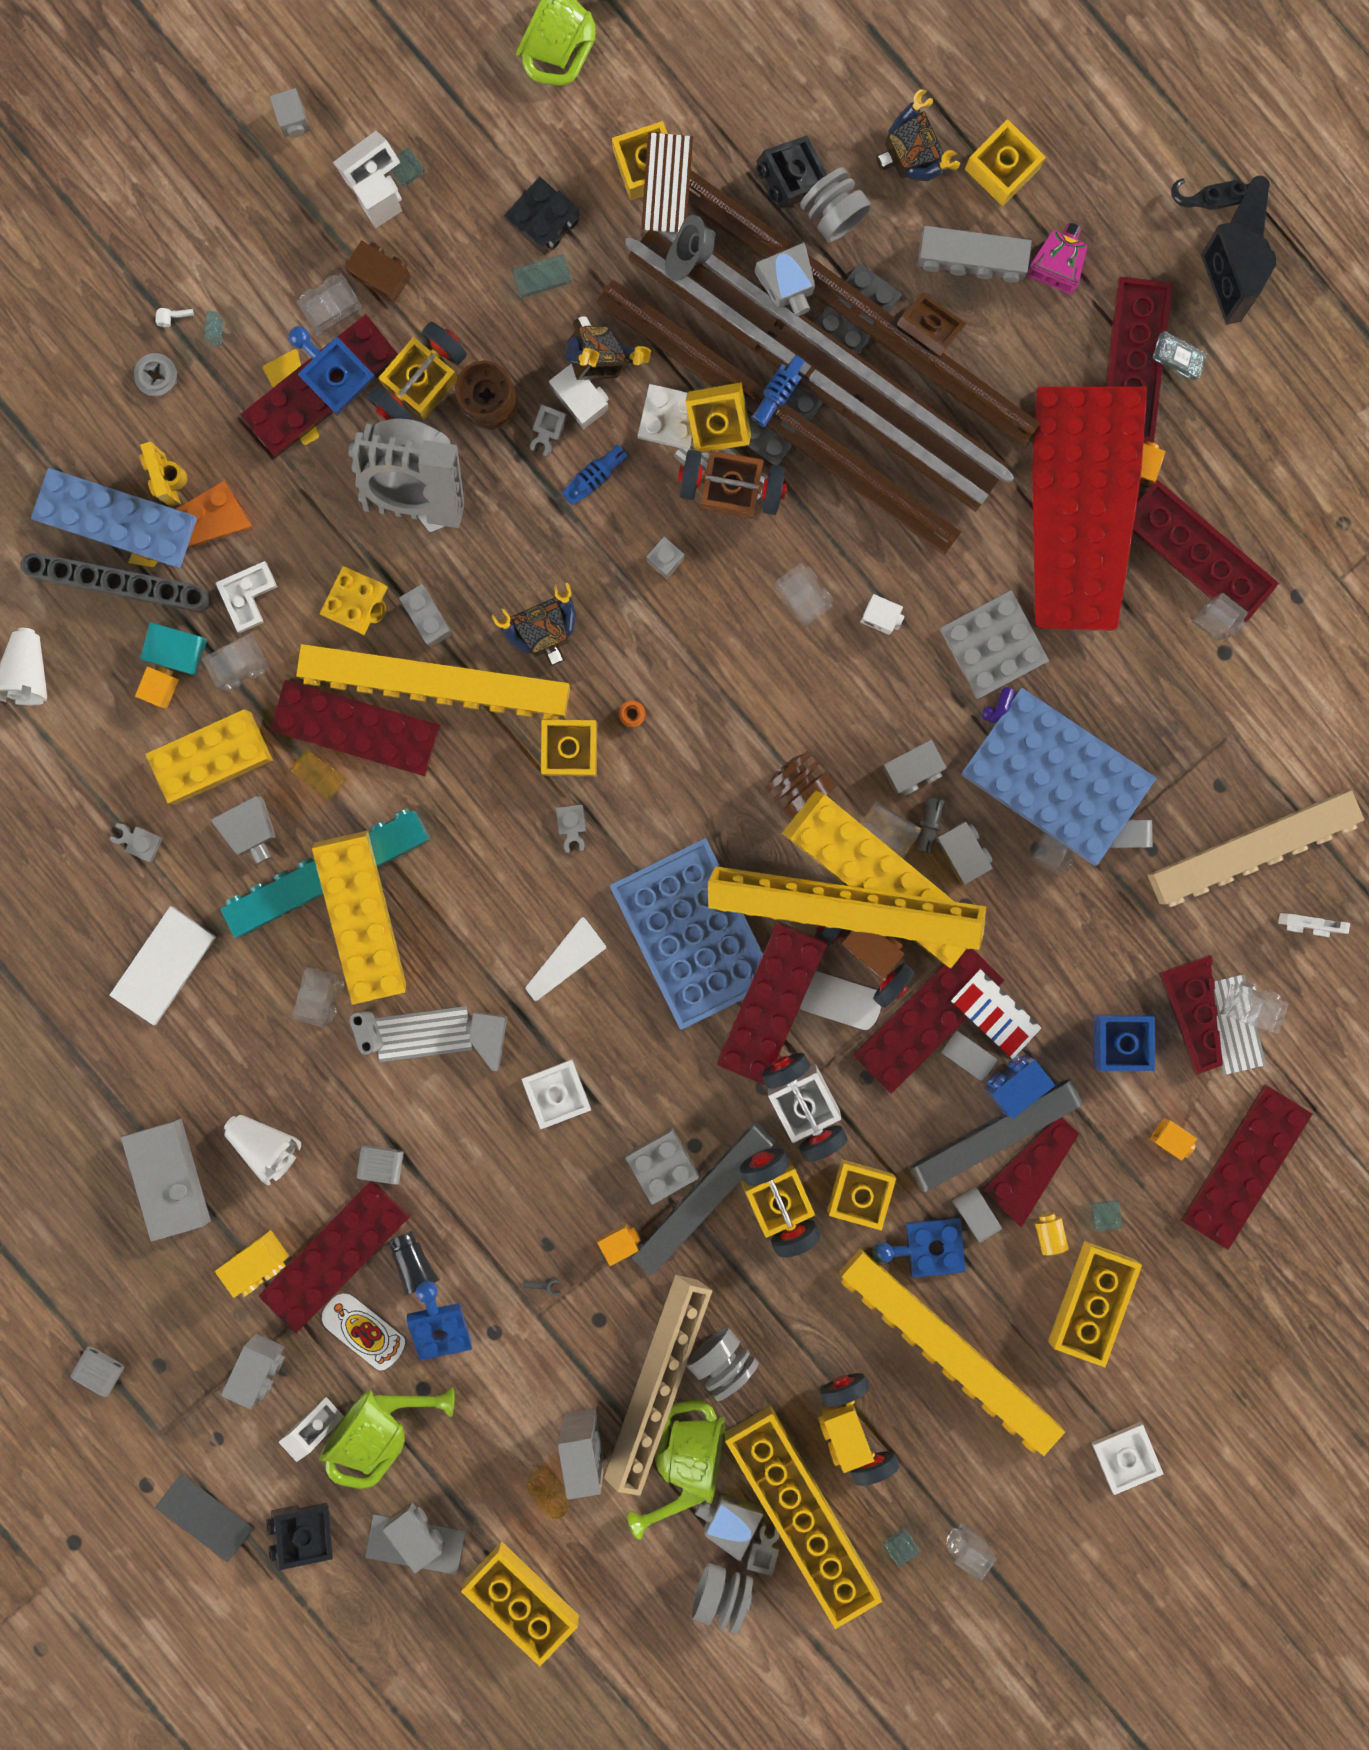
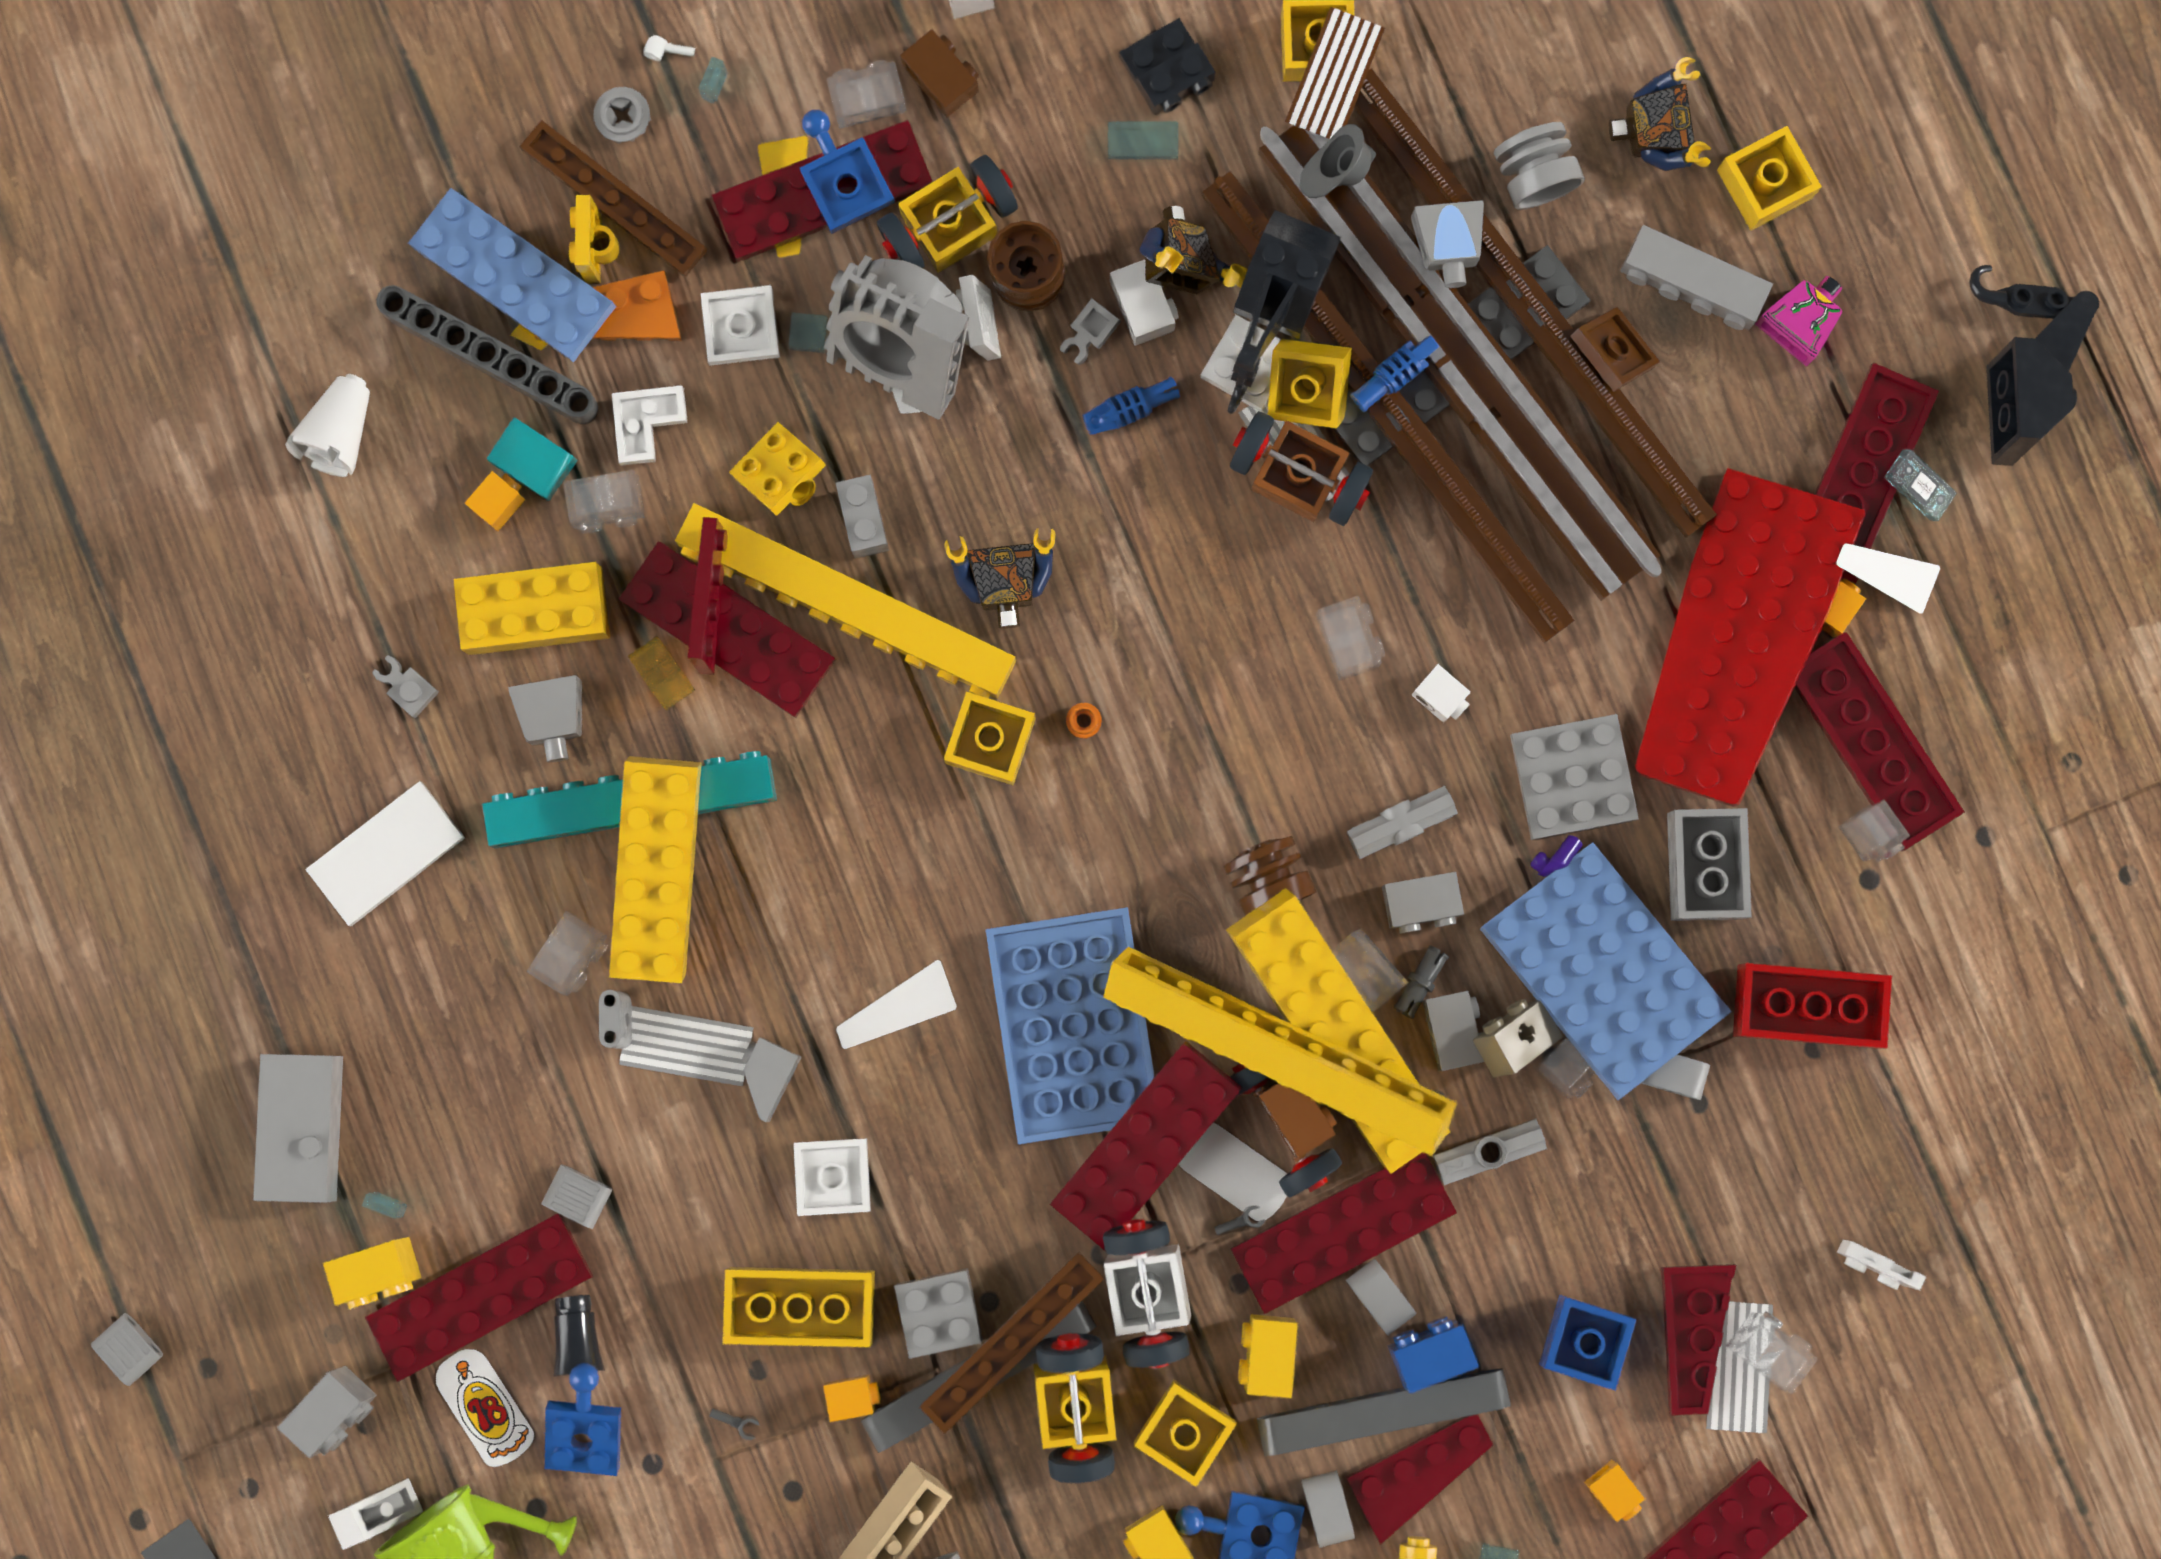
camera: 25 degrees right, 5 degrees down
white cone [224,1115,301,1185] -> none
light grey plate [556,805,586,853] -> none
light grey brick [646,537,685,580] -> none
black plate [756,135,827,209] -> none
sticker [951,969,1041,1059] -> none
tan brick [1147,790,1364,907] -> none
none -> clear light blue tile [362,1192,408,1219]
none -> reddish brown plate [519,120,708,278]
none -> dark red wing [687,517,728,675]
none -> white plate [701,285,780,365]
none -> yellow brick [723,1267,875,1347]
none -> clear light blue tile [789,313,828,353]
none -> reddish brown plate [919,1252,1104,1434]
none -> white plate [956,275,1001,360]
none -> dark grey hand [1214,1205,1265,1235]
none -> black slope [1227,210,1341,414]
none -> yellow brick [1238,1314,1298,1398]
none -> light grey piece [1346,786,1458,860]
none -> light grey piece [1433,1119,1547,1185]
none -> dark tan brick [1473,999,1563,1078]
none -> light grey brick [1667,808,1752,921]
none -> red brick [1733,963,1892,1049]
none -> white sticker [1837,543,1940,613]

